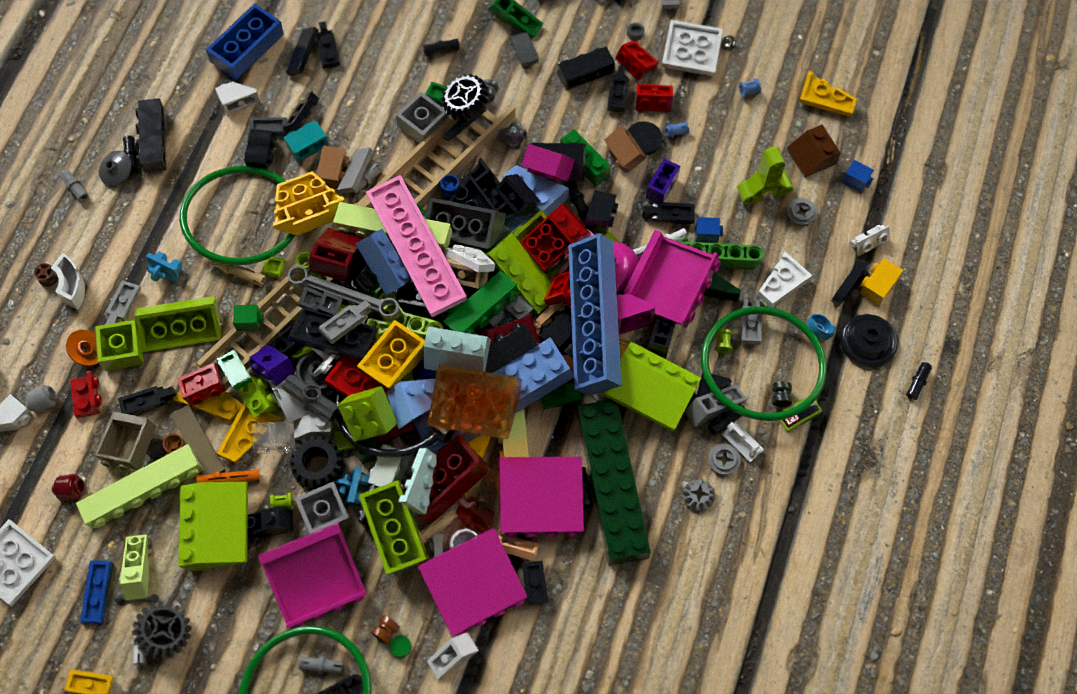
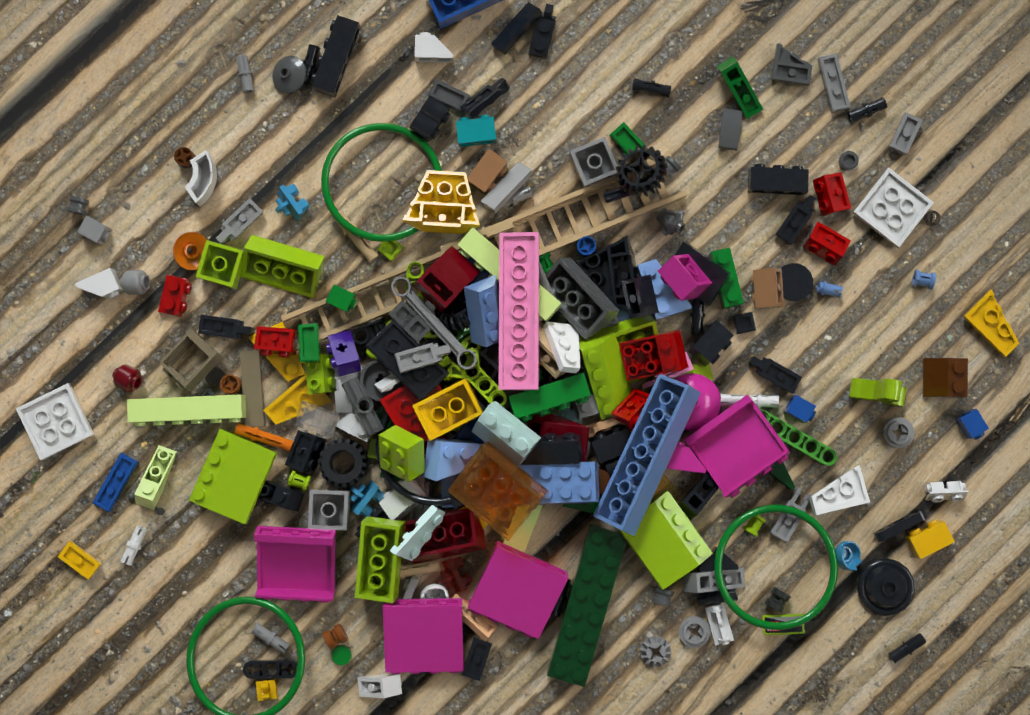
camera: 30 degrees right, 20 degrees up
dark grey gear [132,601,192,660] -> none
dark purple brick [646,159,681,203] -> none
none -> black bracket [285,429,326,475]
none -> dark grey wheel [652,586,674,607]
none -> black tile [733,312,756,335]

